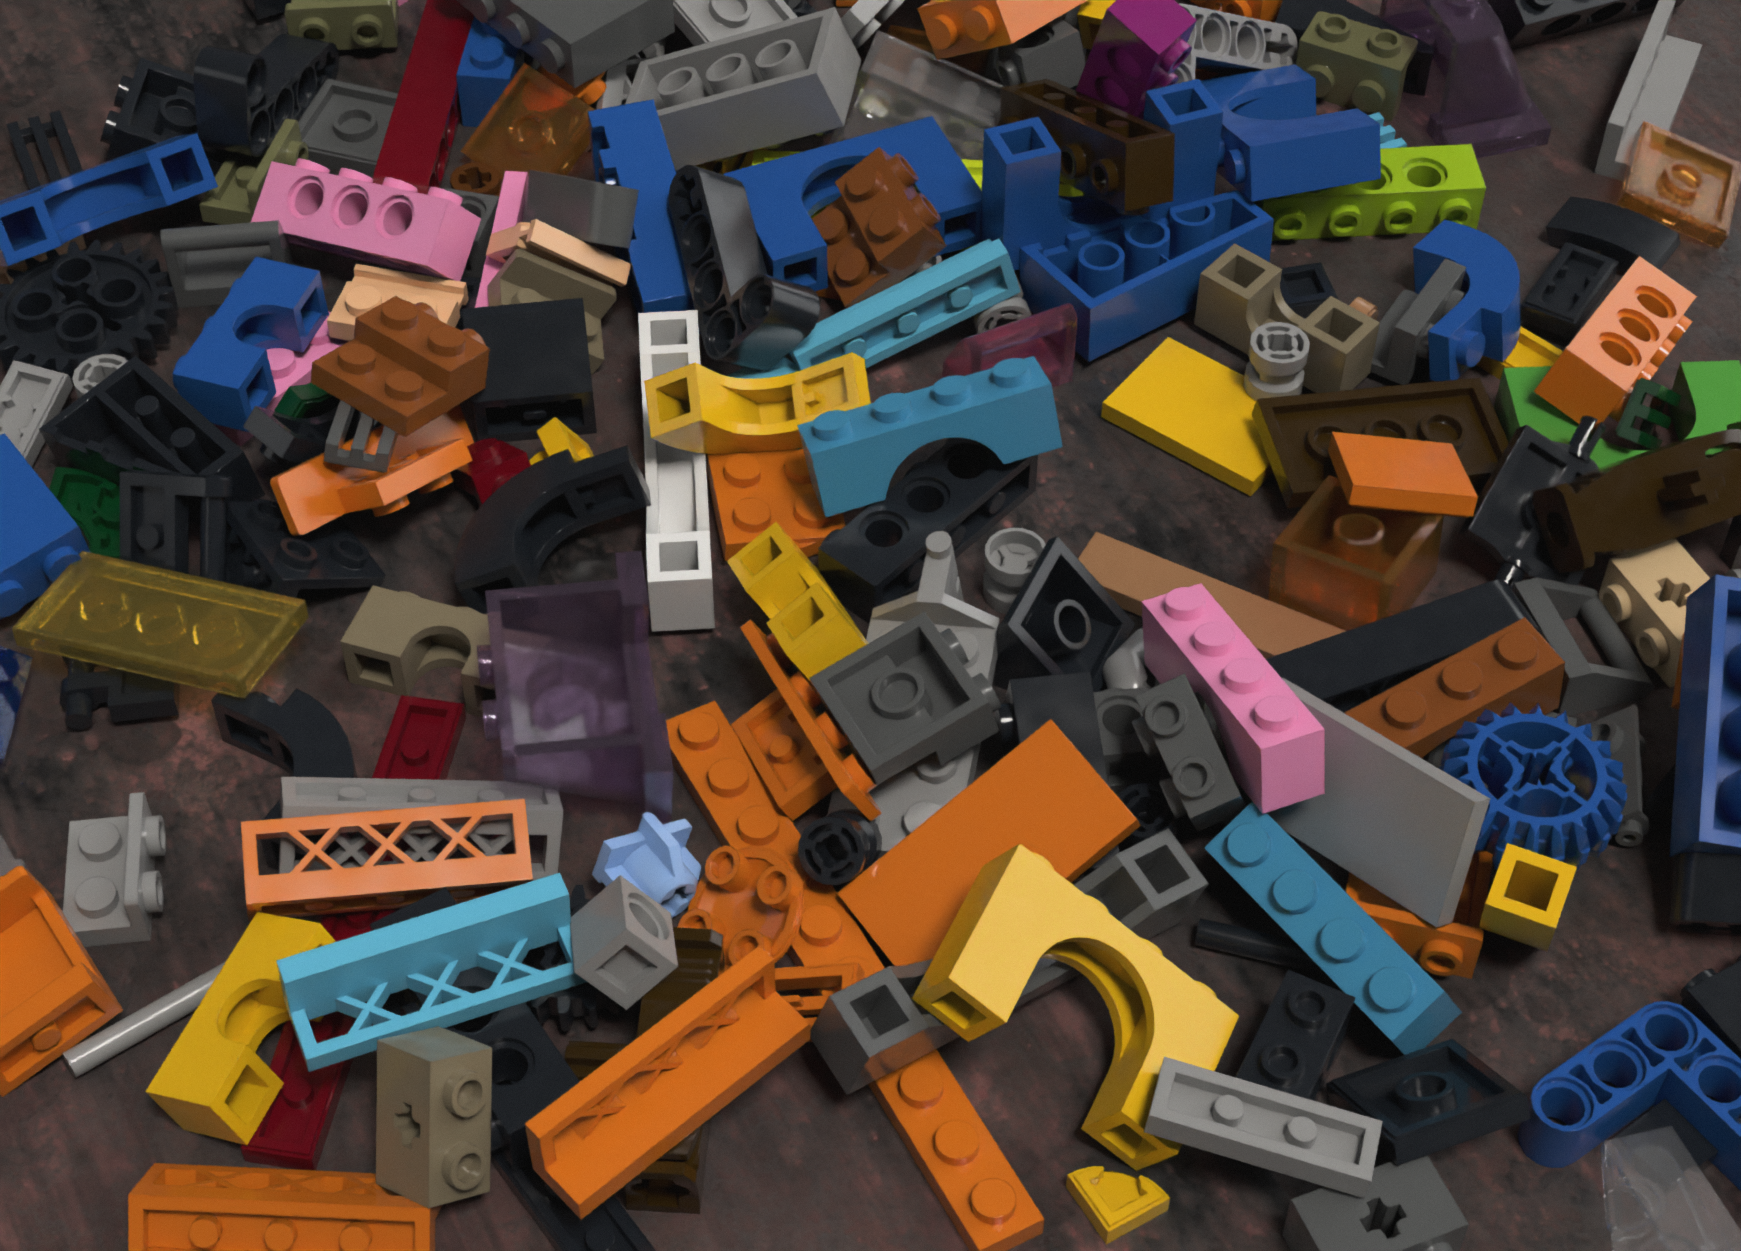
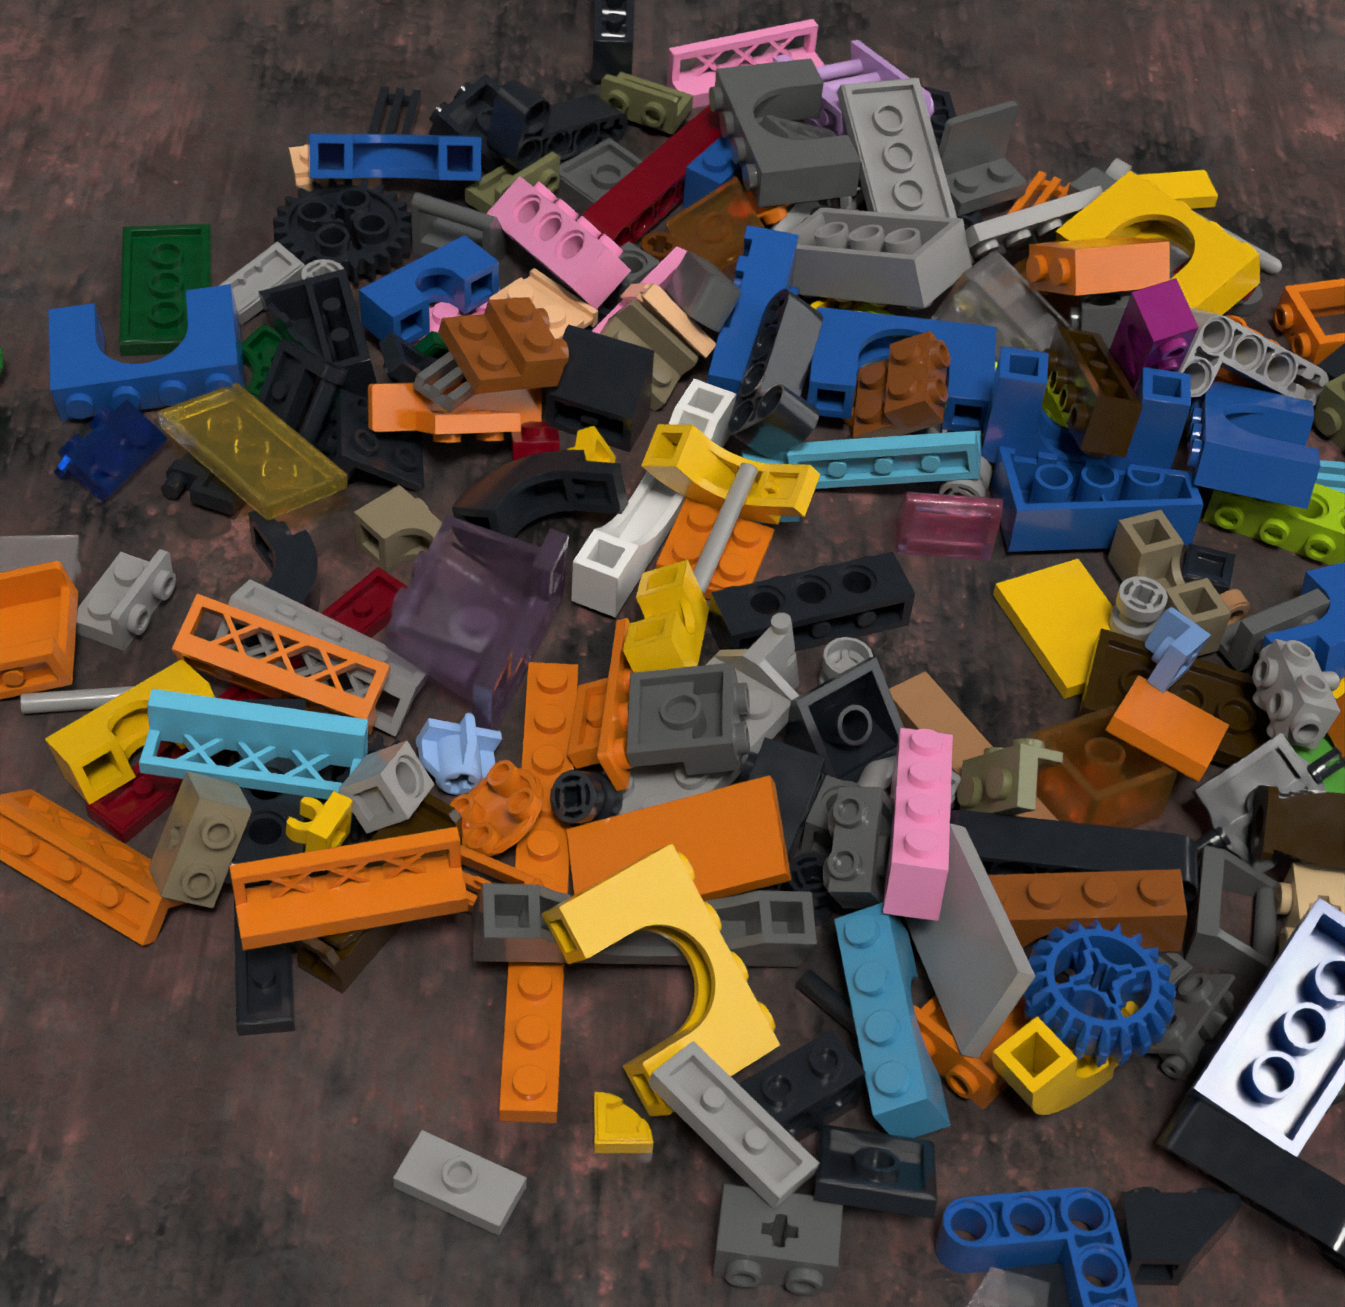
camera: 25 degrees right, 0 degrees up
dark azure arch [797,356,1063,517] -> none
none -> yellow tile [286,791,353,871]
none -> light grey bar [693,462,758,595]
none -> olive bracket [957,738,1063,816]
none -> medium blue bracket [1145,607,1211,693]
none -> light grey brick [1252,639,1341,750]

